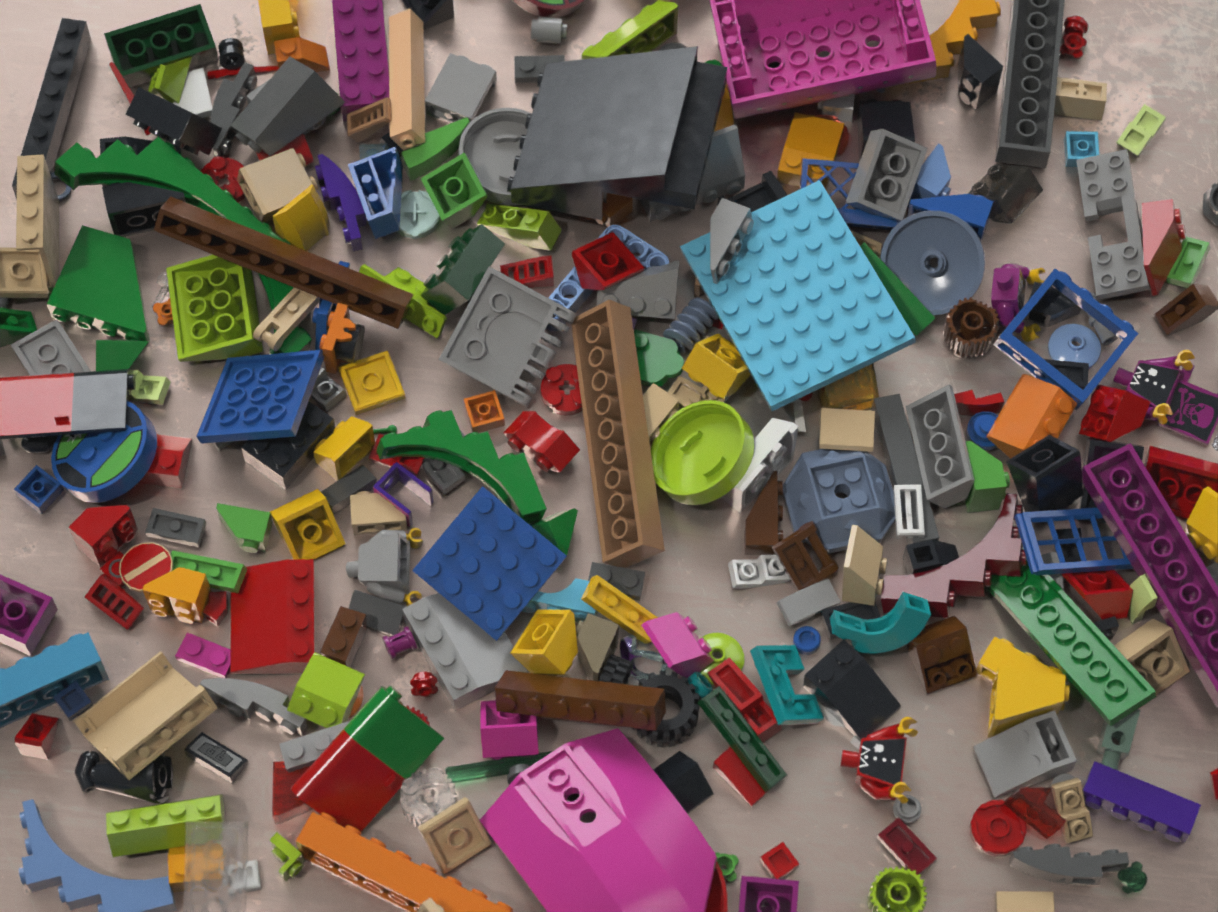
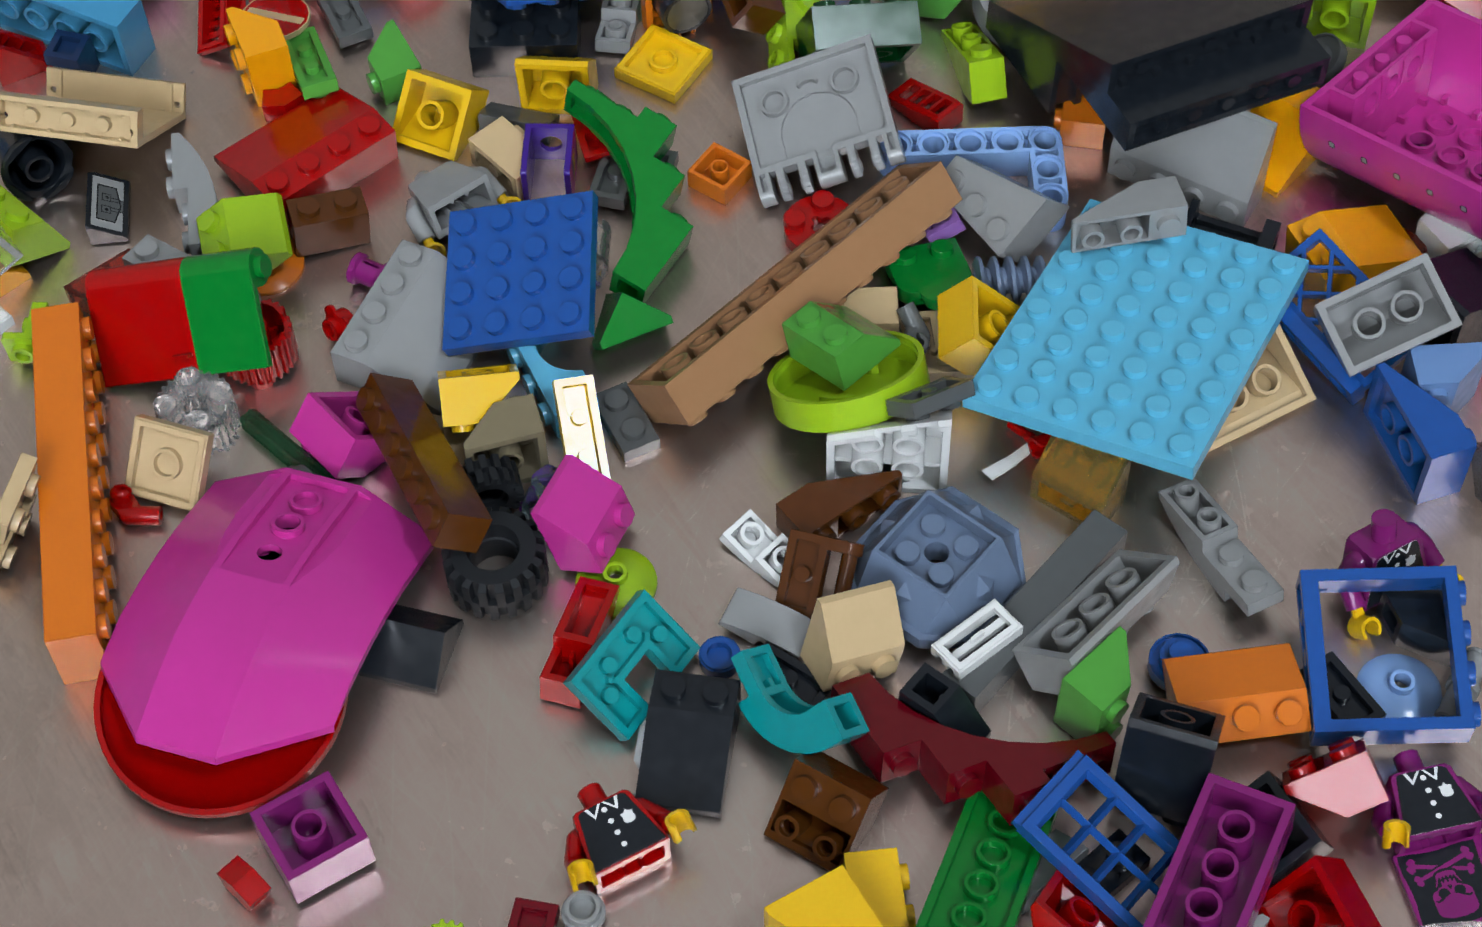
camera: 55 degrees right, 10 degrees down
dark pink plate [175,632,231,678] -> none
dark grey slope [349,590,405,636] -> none
red brick [503,411,580,473] -> none
red slope [572,232,644,290] -> none
teal tile [687,672,713,698] -> none
dark green tile [697,686,787,792] -> none
red slope [713,747,772,807] -> none
bright green plate [715,852,739,882] -> none
red plate [760,842,800,879] -> none
tan slope [818,408,875,452] -> none
green tile [860,242,936,336] -> none
sand blue dish [880,211,986,315] -> none
reddish brown brick [943,297,999,358] -> none
red slope [954,390,1004,416] -> none
none -> red arm [109,484,163,526]
none -> bright green slope [782,301,901,391]
none -> dark grey plate [885,376,976,422]
none -> dark grey arm [896,301,931,353]
none -> light grey slope [1159,478,1284,617]

